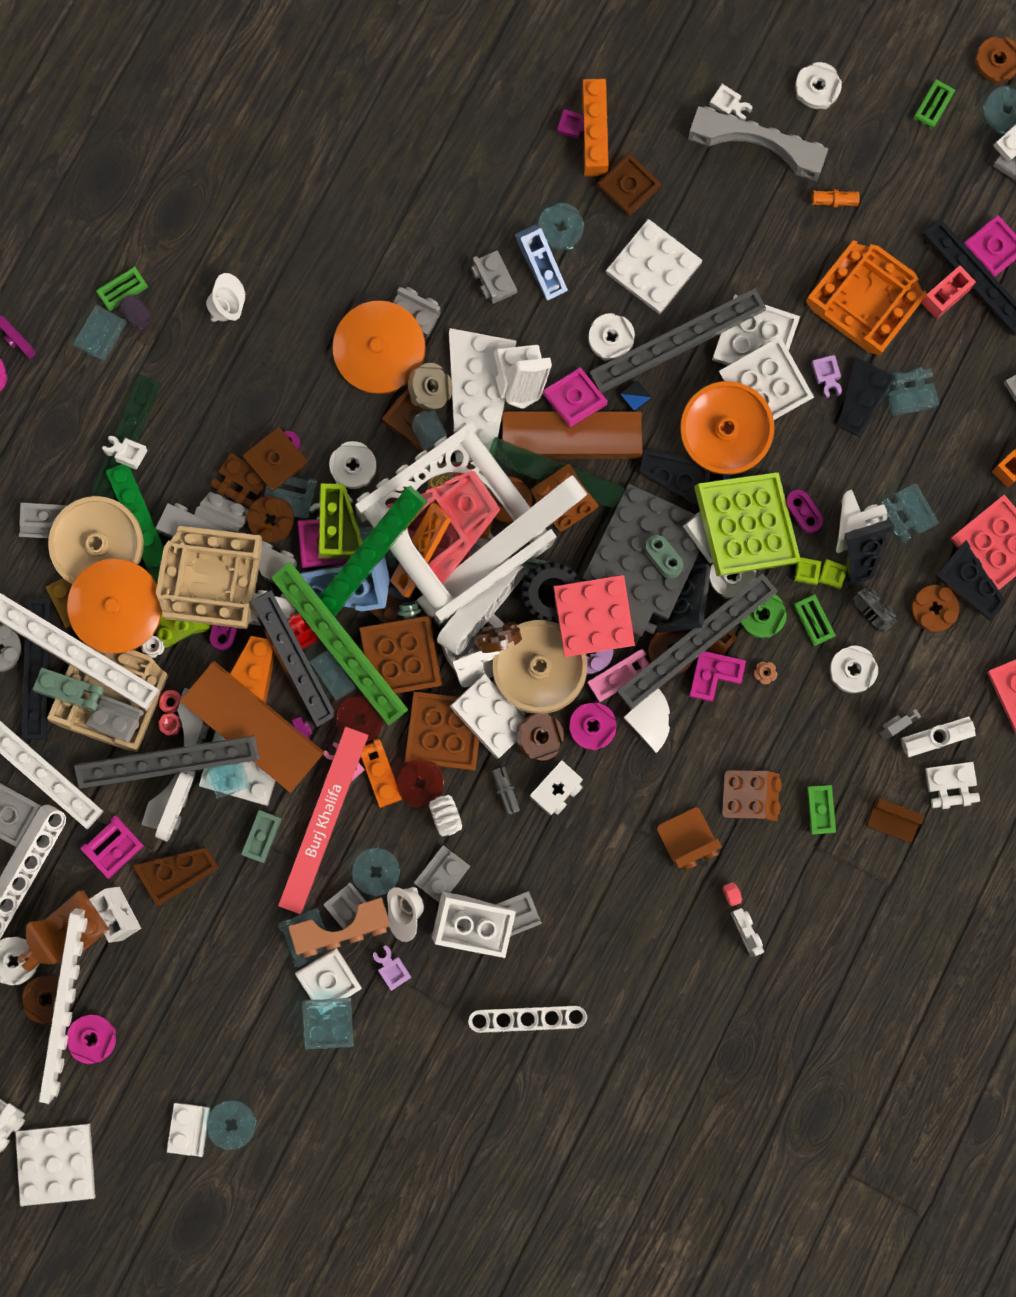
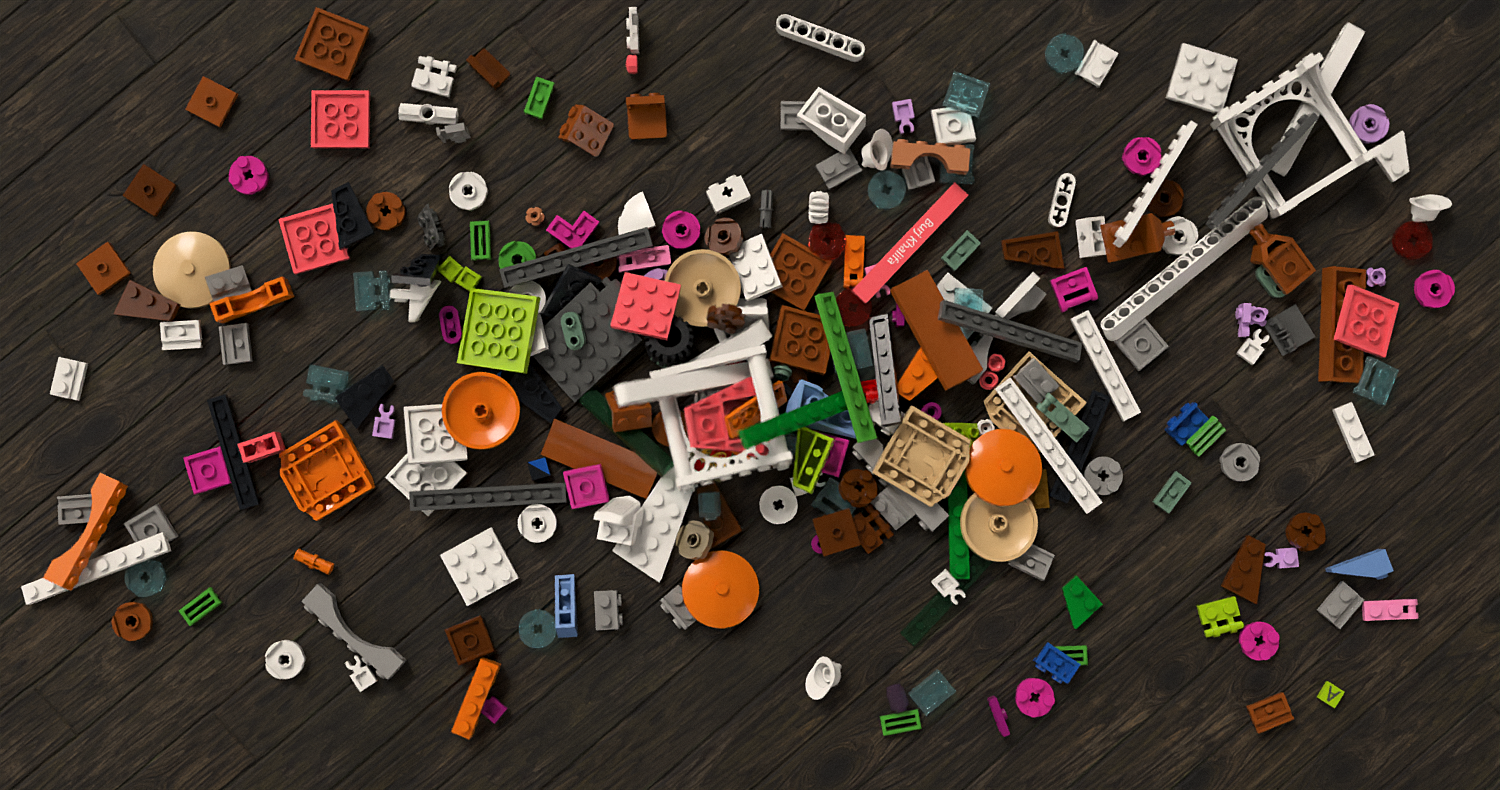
camera: 160 degrees left, 5 degrees up
none -> white beam [1048,173,1076,228]

